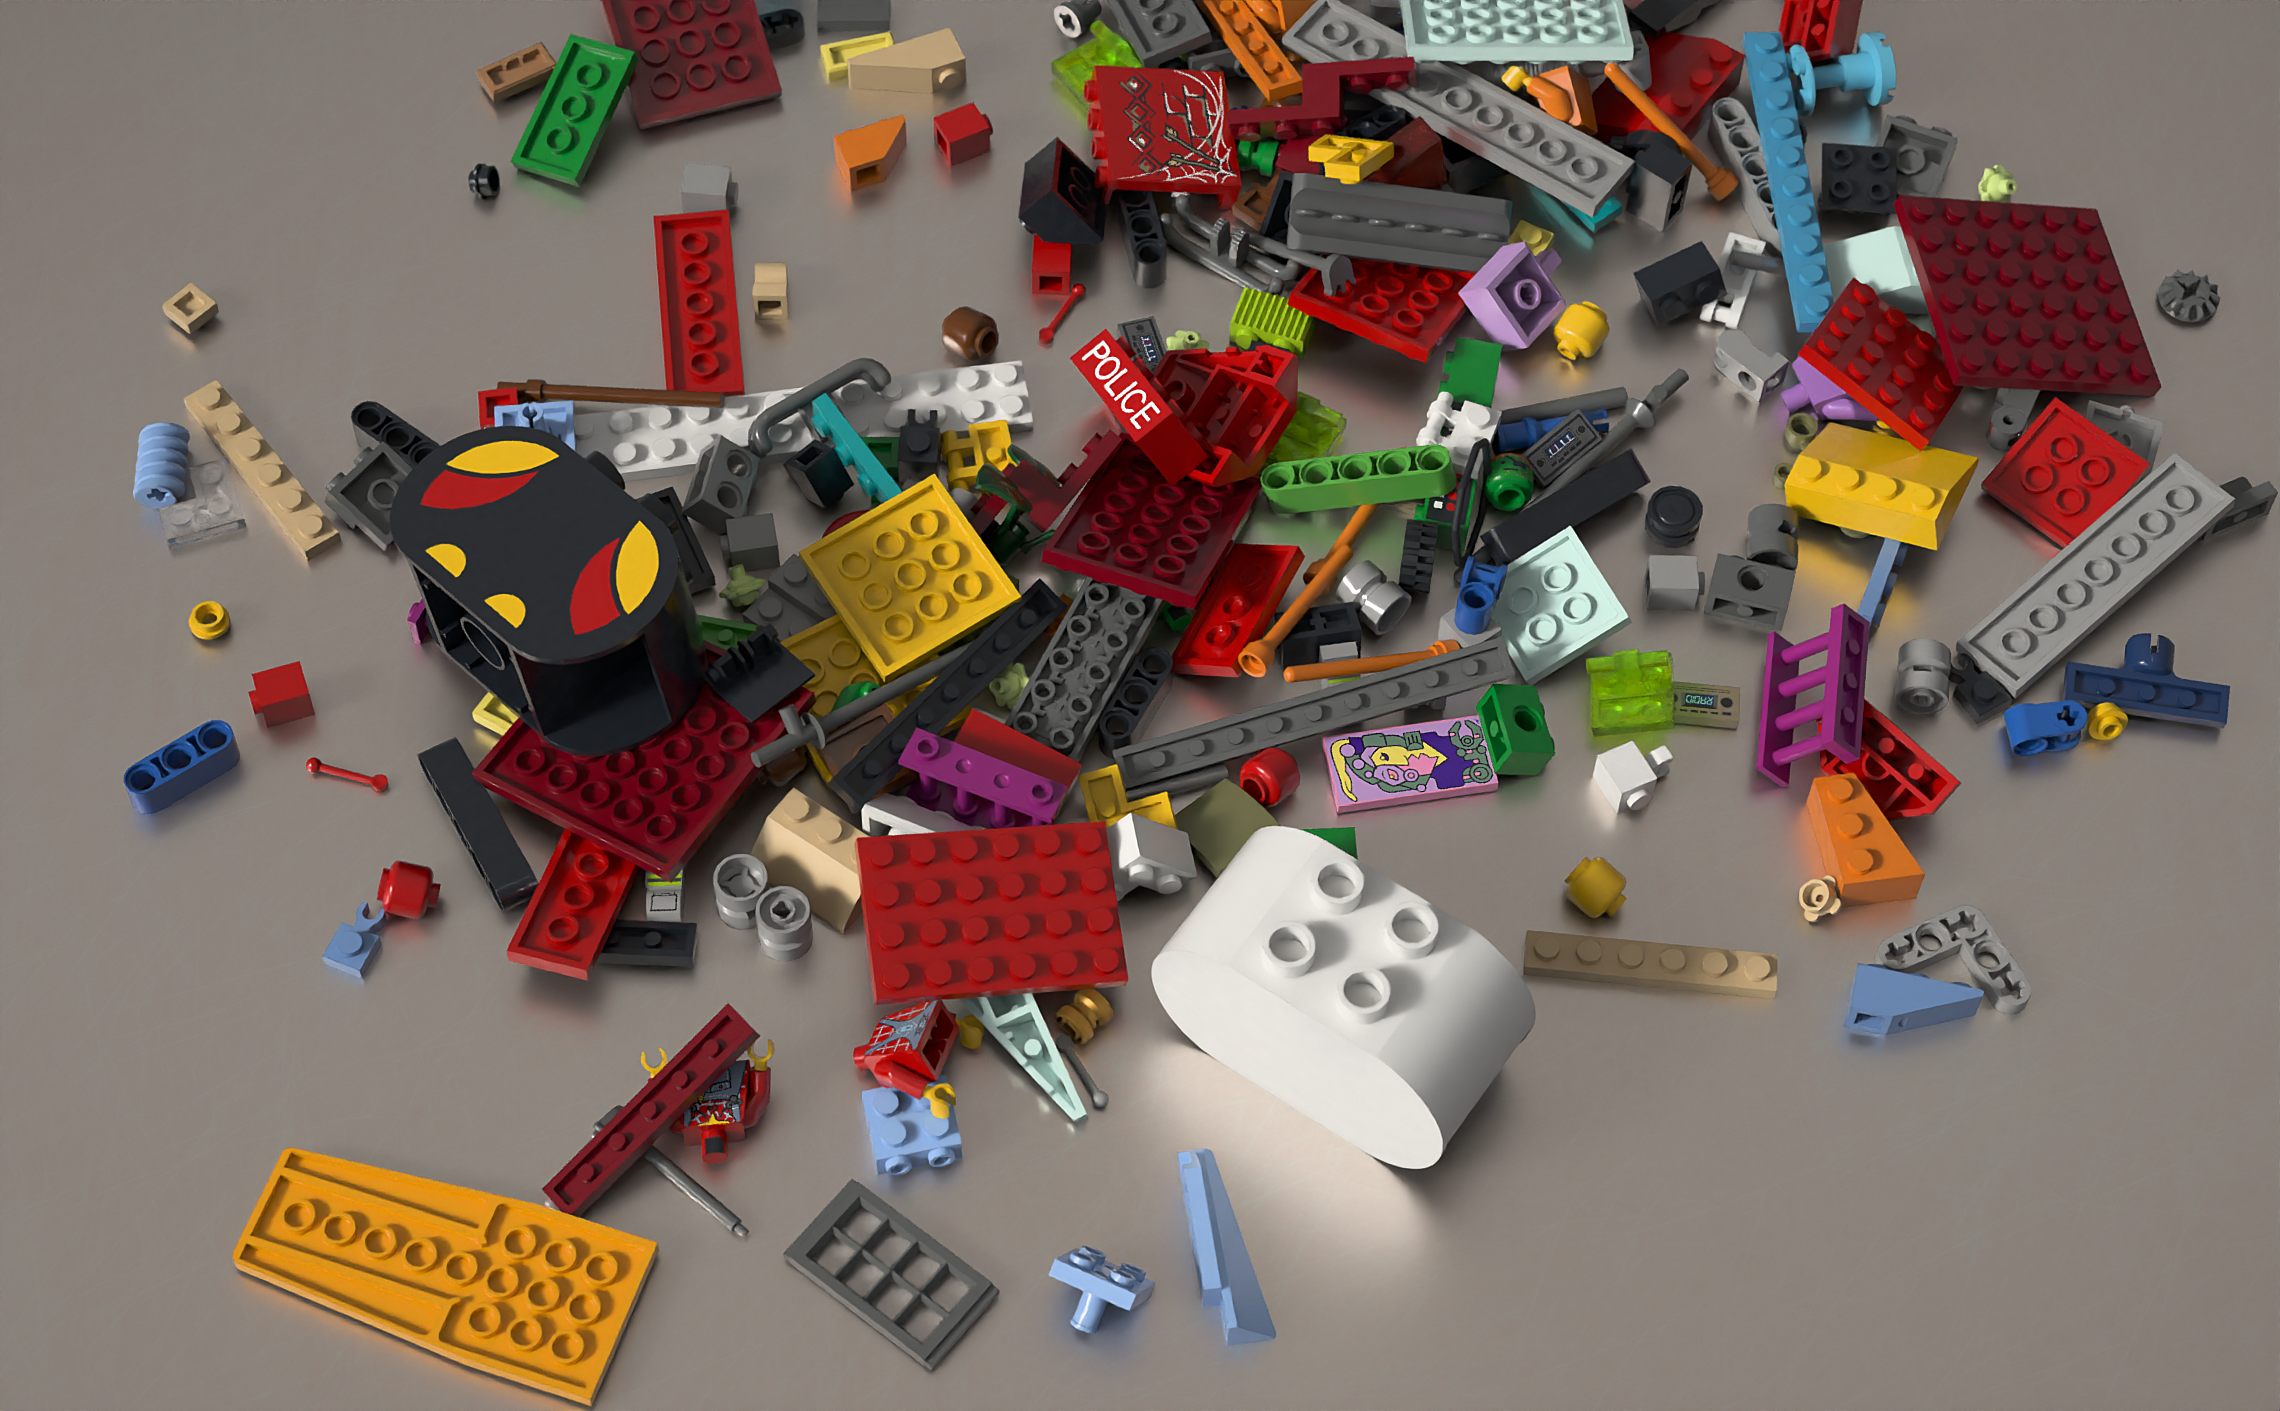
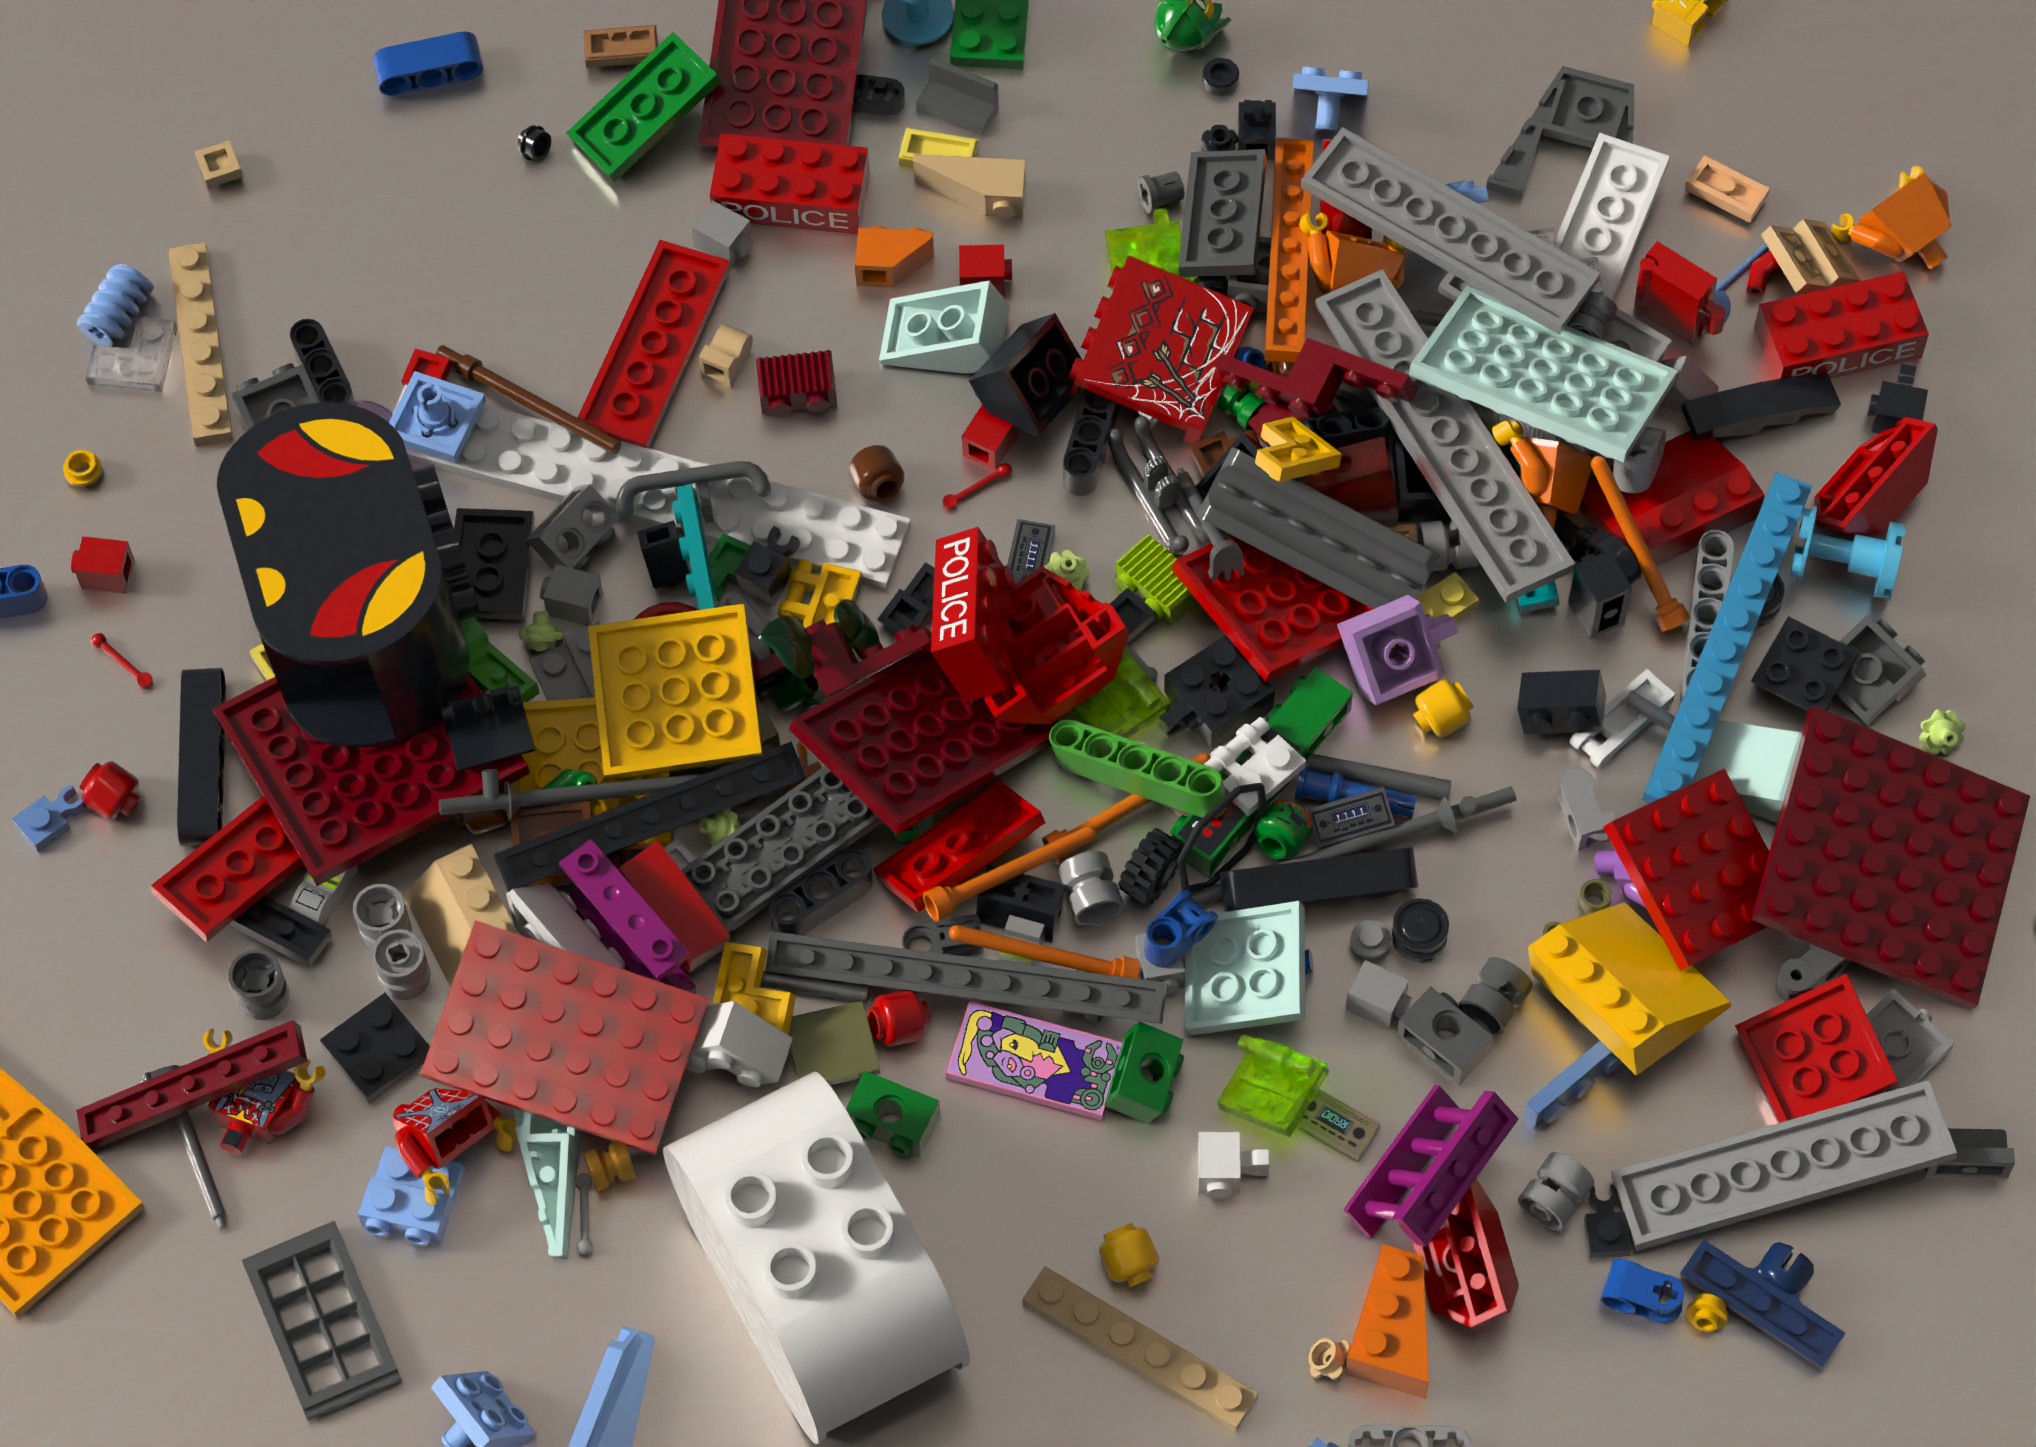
camera: 30 degrees right, 5 degrees up
none -> dark grey wheel [228,949,289,1020]
none -> black plate [320,992,430,1104]
none -> blue beam [373,31,484,96]
none -> red brick [709,133,870,235]
none -> dark red brick [756,350,837,417]
none -> black slope [877,562,935,633]
none -> light aqua slope [879,281,1010,374]
none -> dark grey piece [902,914,984,955]
none -> black hinge [1159,635,1275,748]
none -> light grey plate [1350,920,1391,960]
none -> light grey wheel [1418,520,1479,572]

